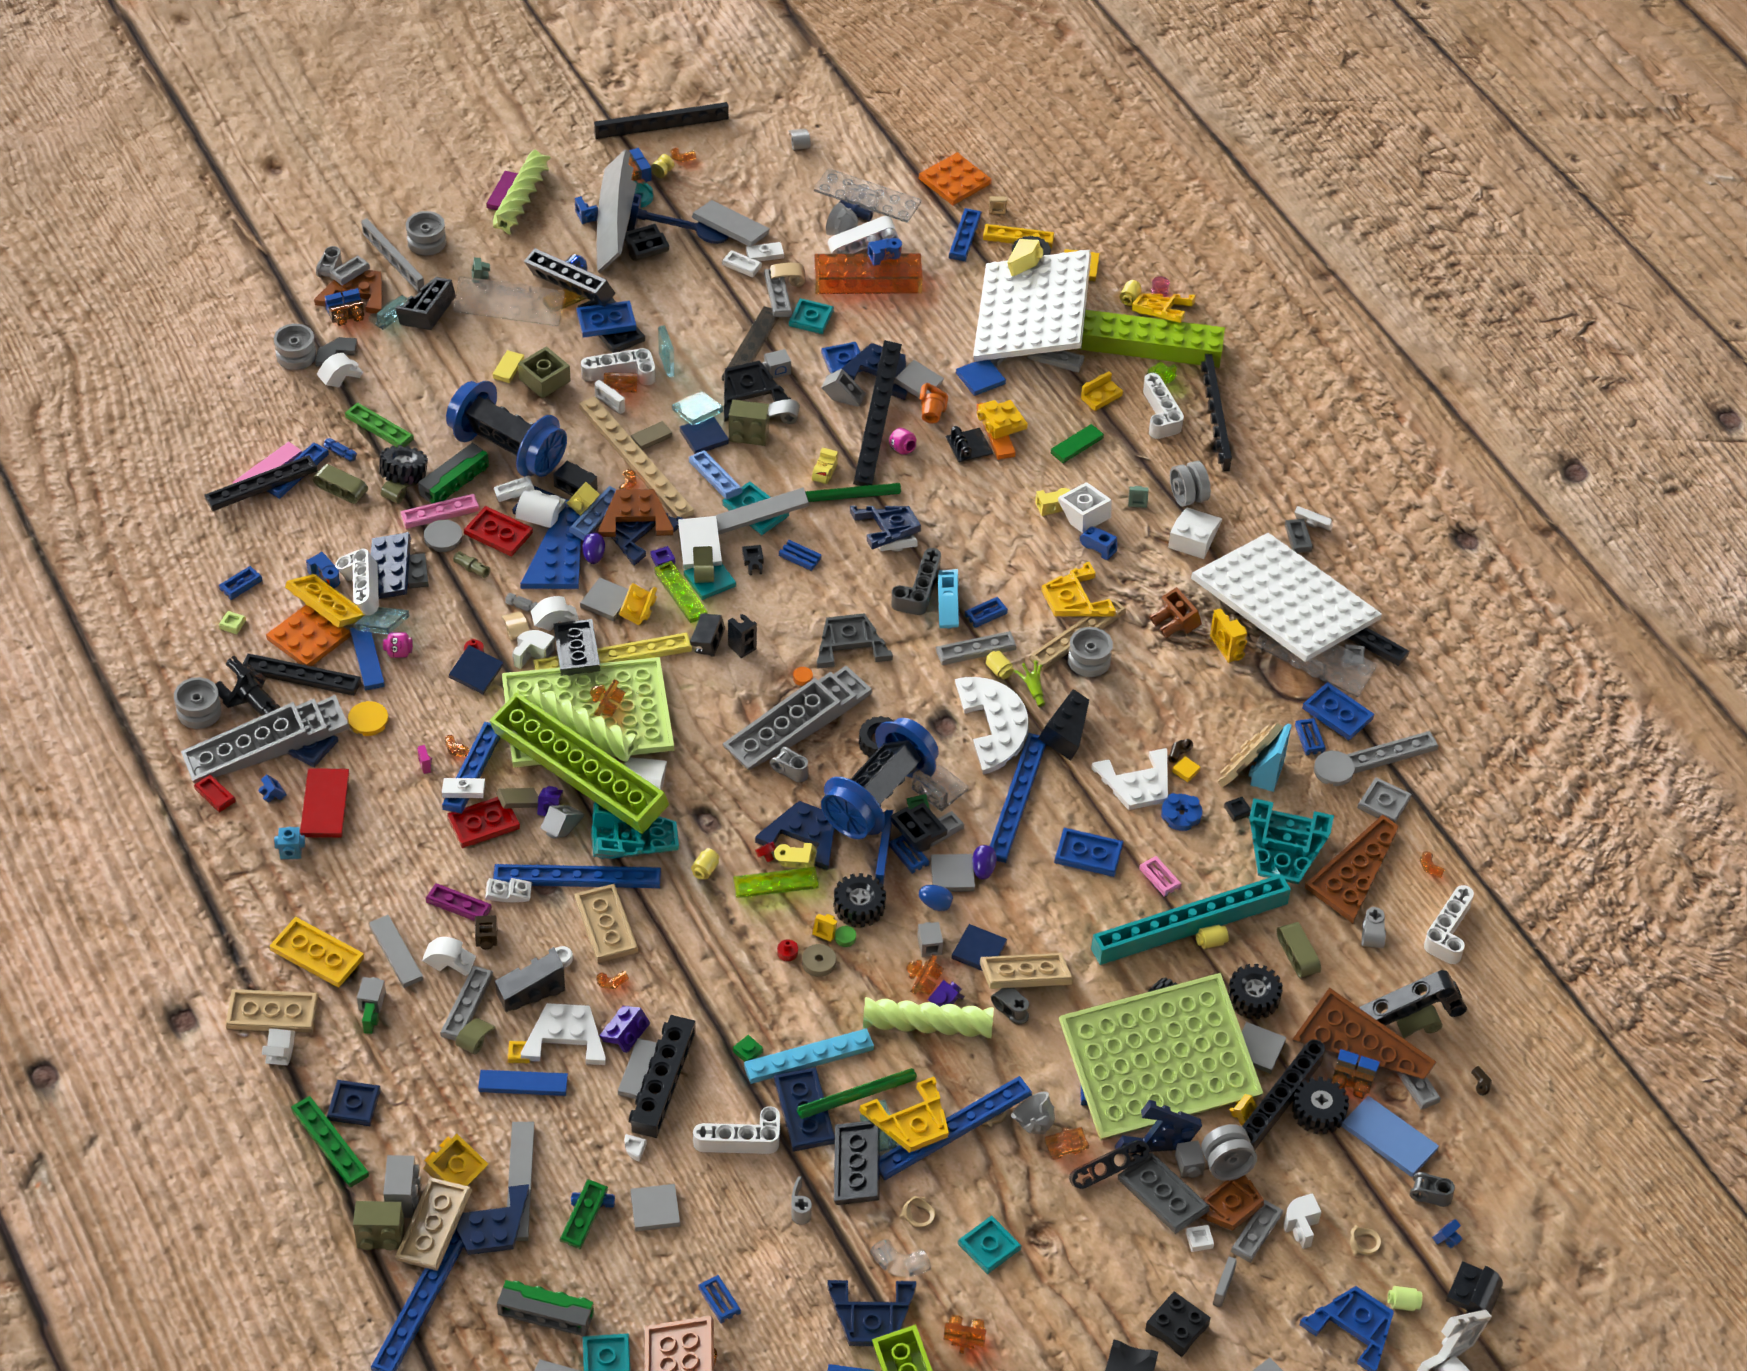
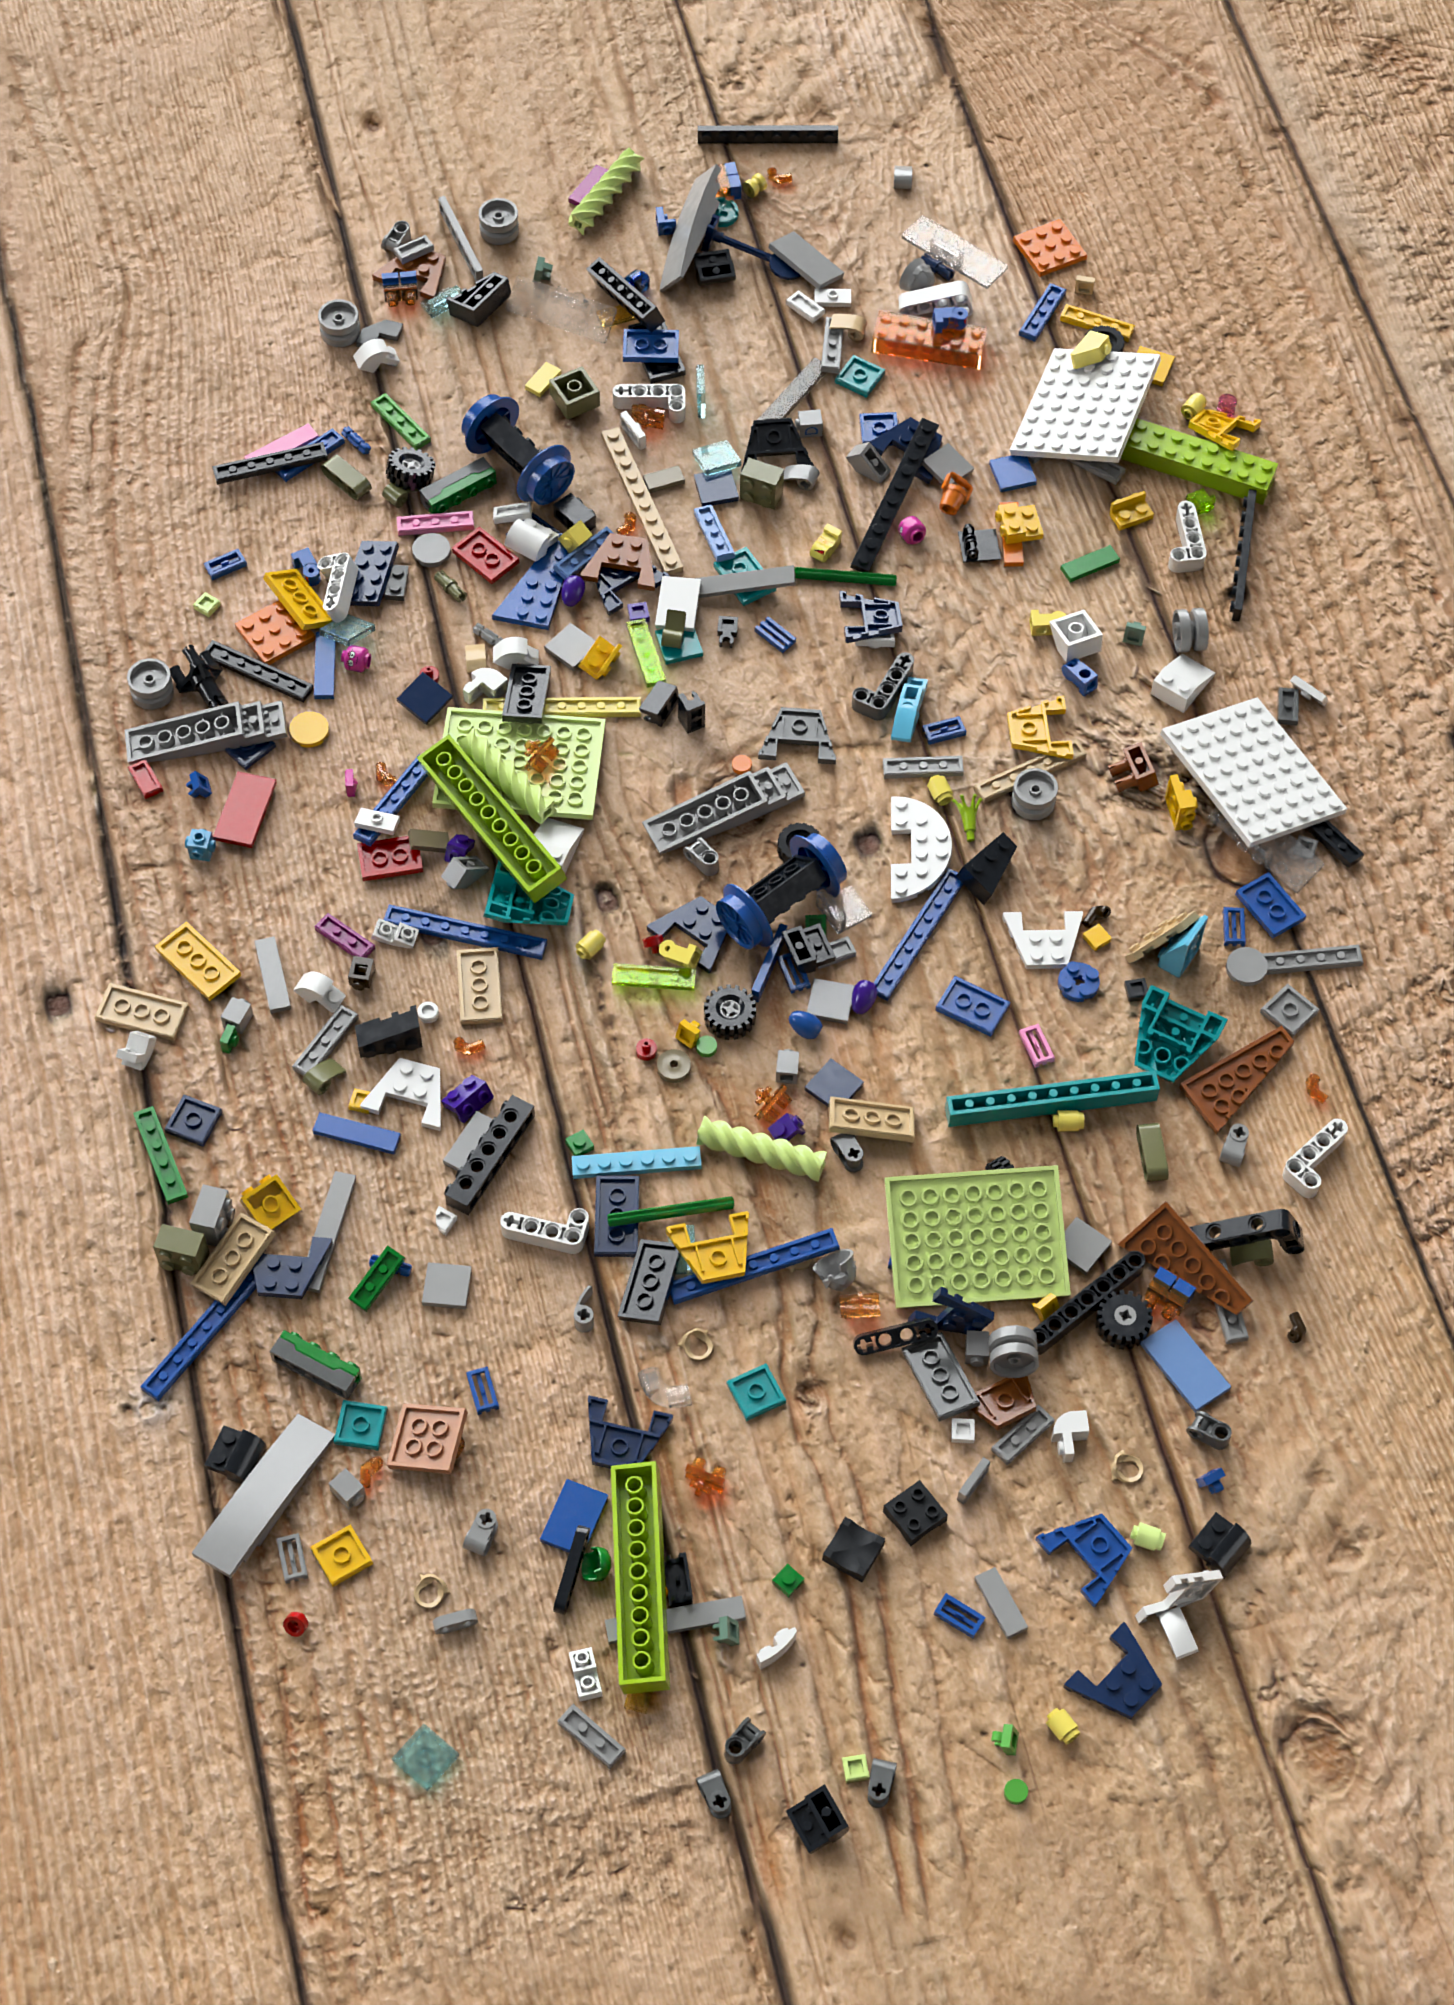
camera: 15 degrees right, 10 degrees up
black wheel [1228,964,1283,1019] -> none

